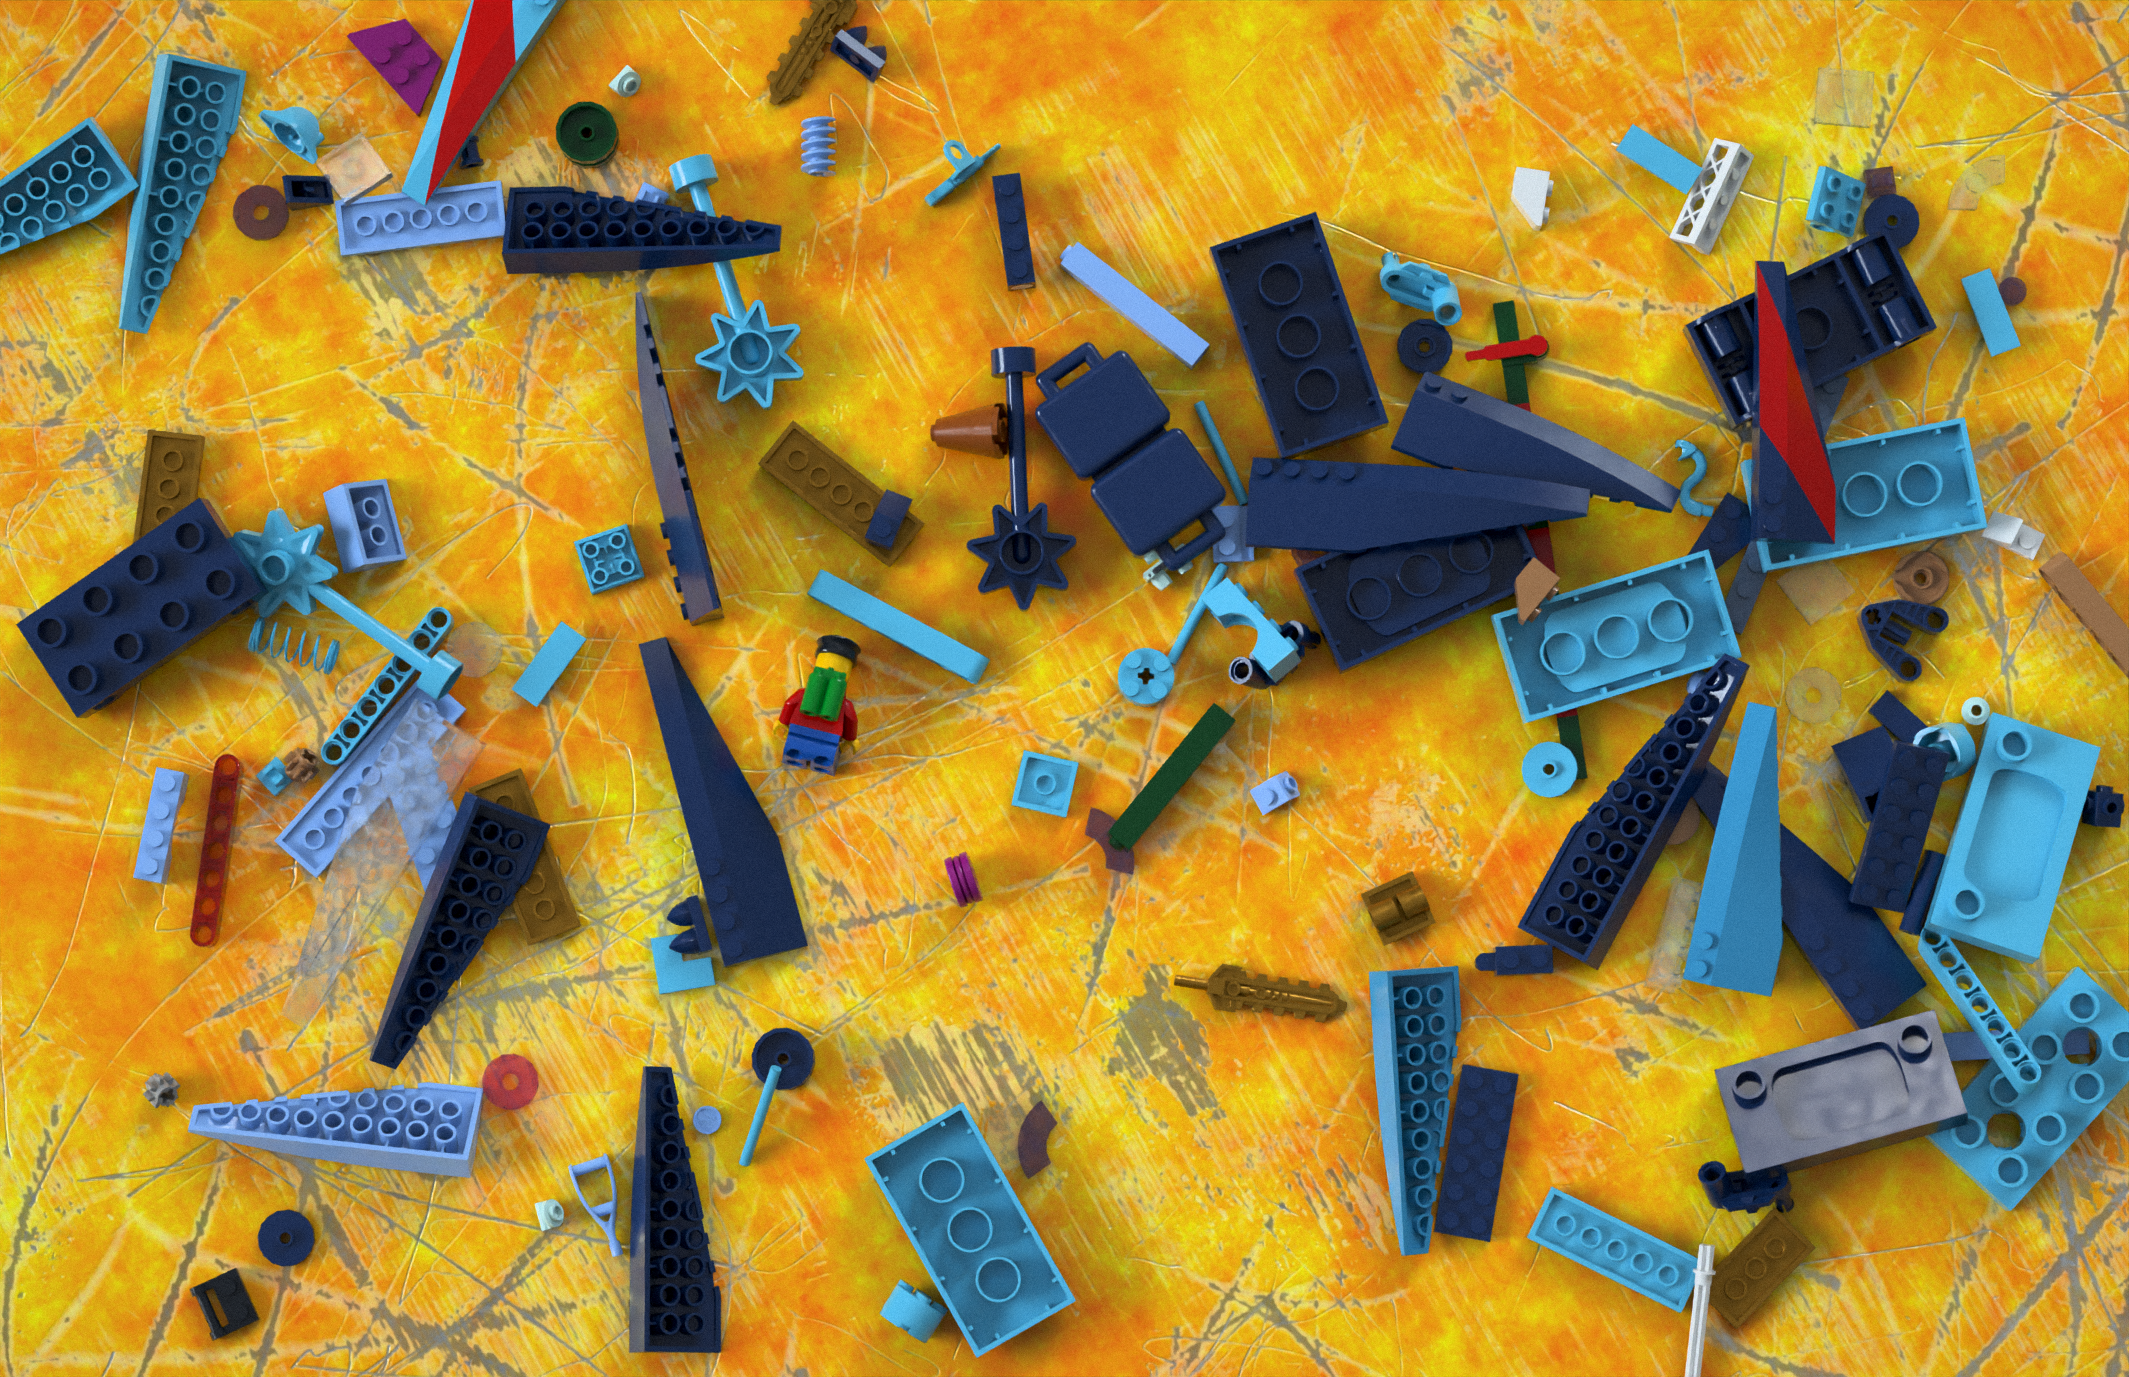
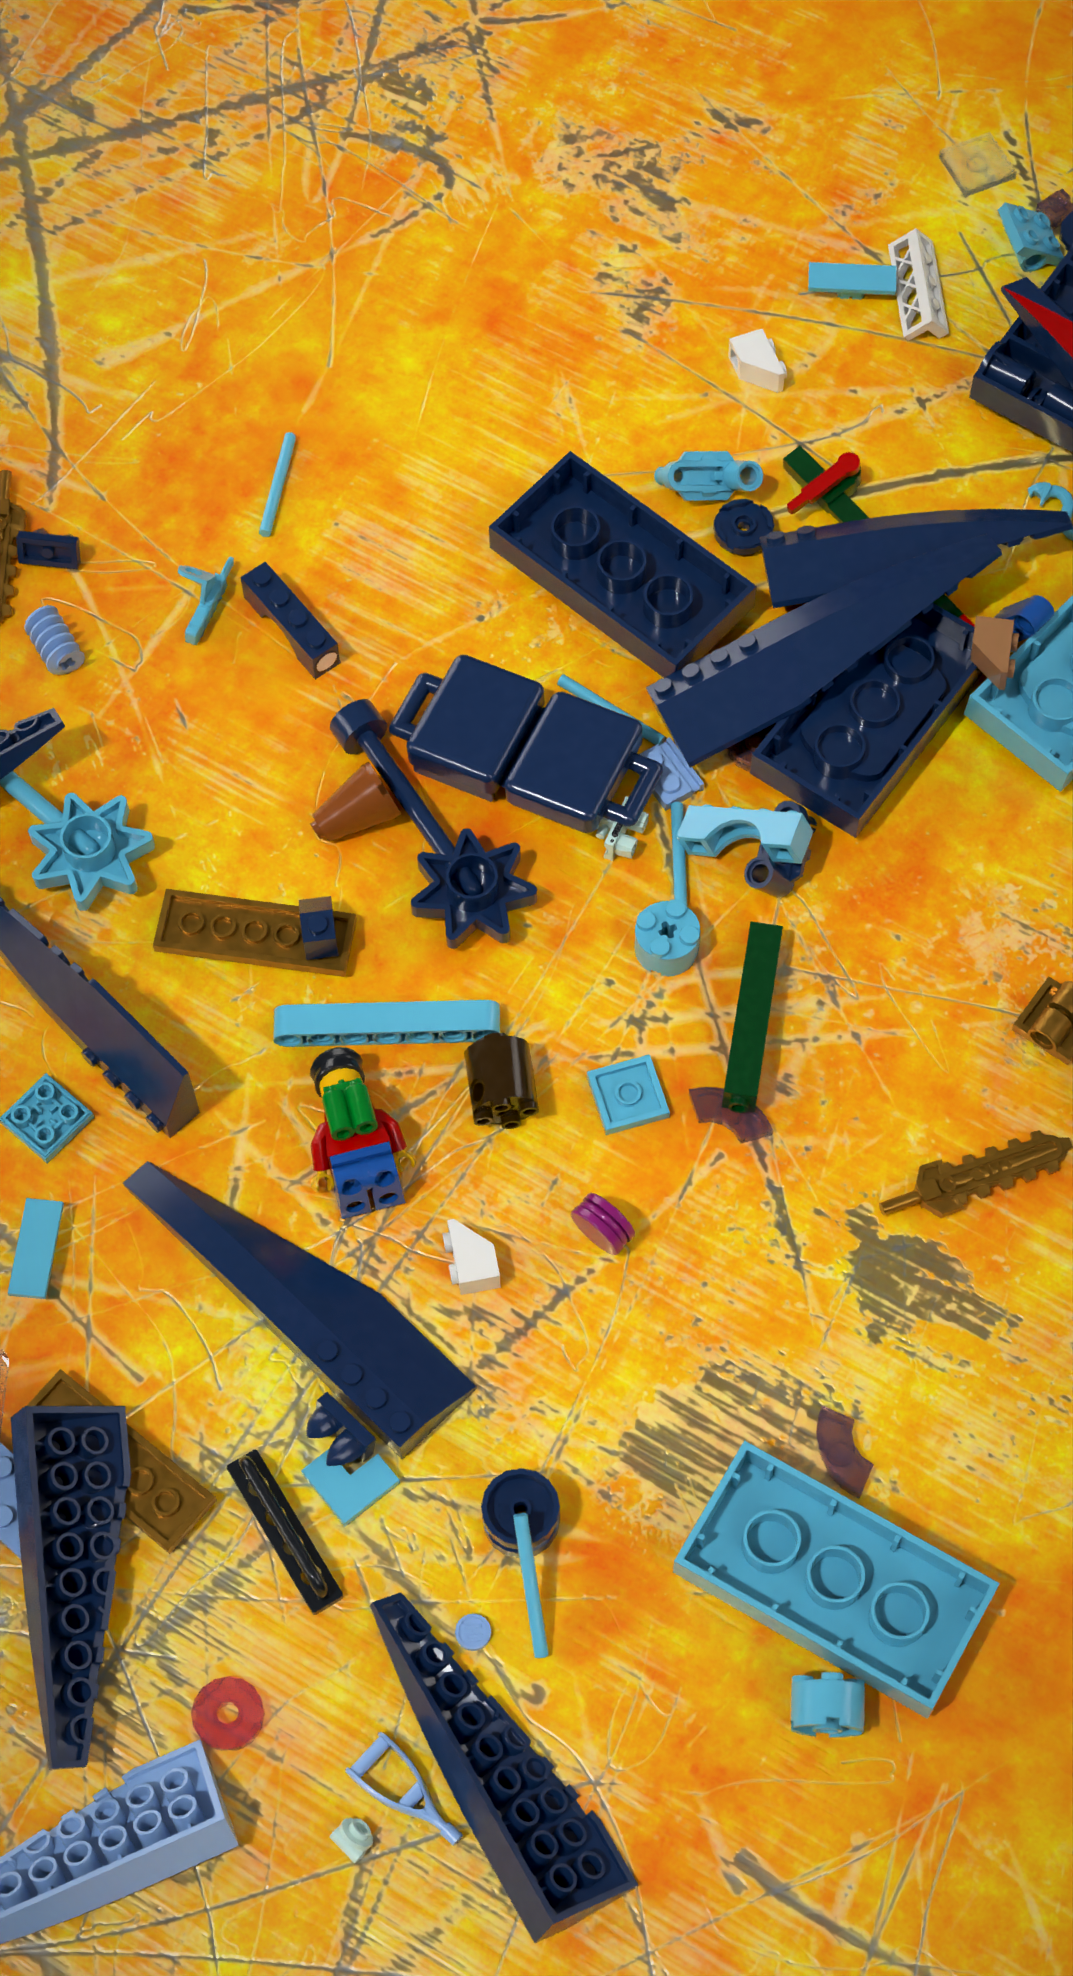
camera: 30 degrees left, 20 degrees down
light blue brick [1060,242,1210,370] -> none
light blue bracket [1250,771,1300,815] -> none
none -> black piece [227,1449,343,1615]
none -> medium azure bar [259,432,296,537]
none -> white slope [442,1219,501,1295]
none -> dark brown cylinder [464,1032,539,1129]
none -> blue beam [994,595,1055,642]

